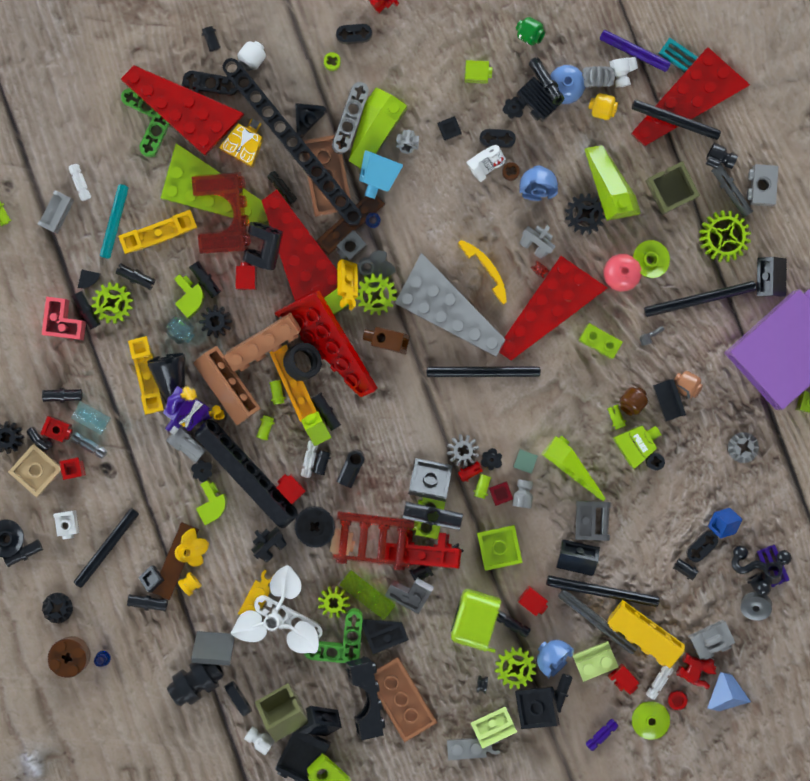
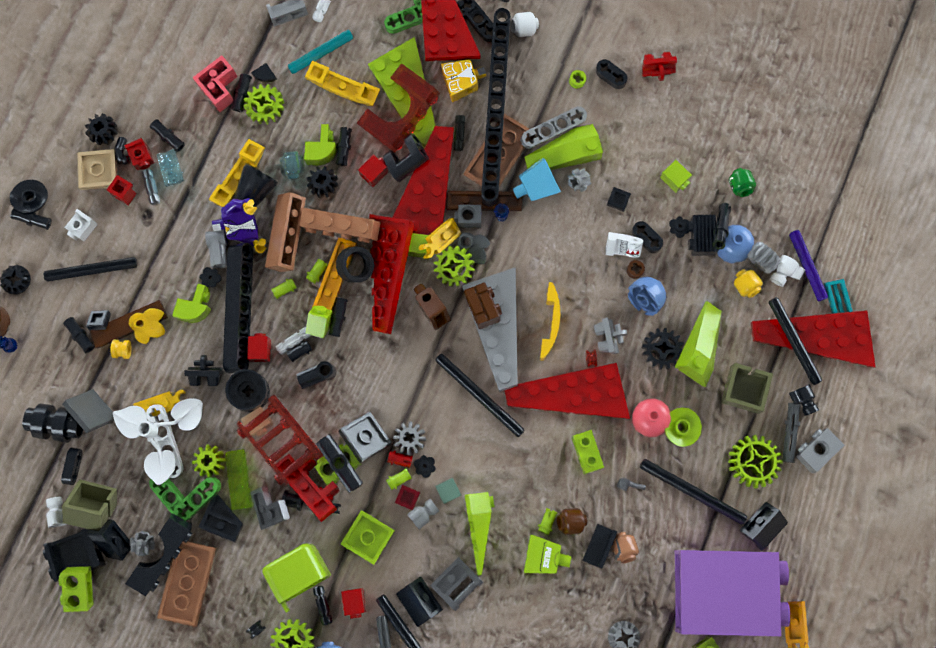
camera: 50 degrees right, 10 degrees down
black pin [116,263,156,290] -> none
black slope [295,103,327,138] -> none
black bush [646,453,665,470] -> none
none -> light grey gear [130,531,155,556]
none -> reddish brown brick [464,282,502,330]

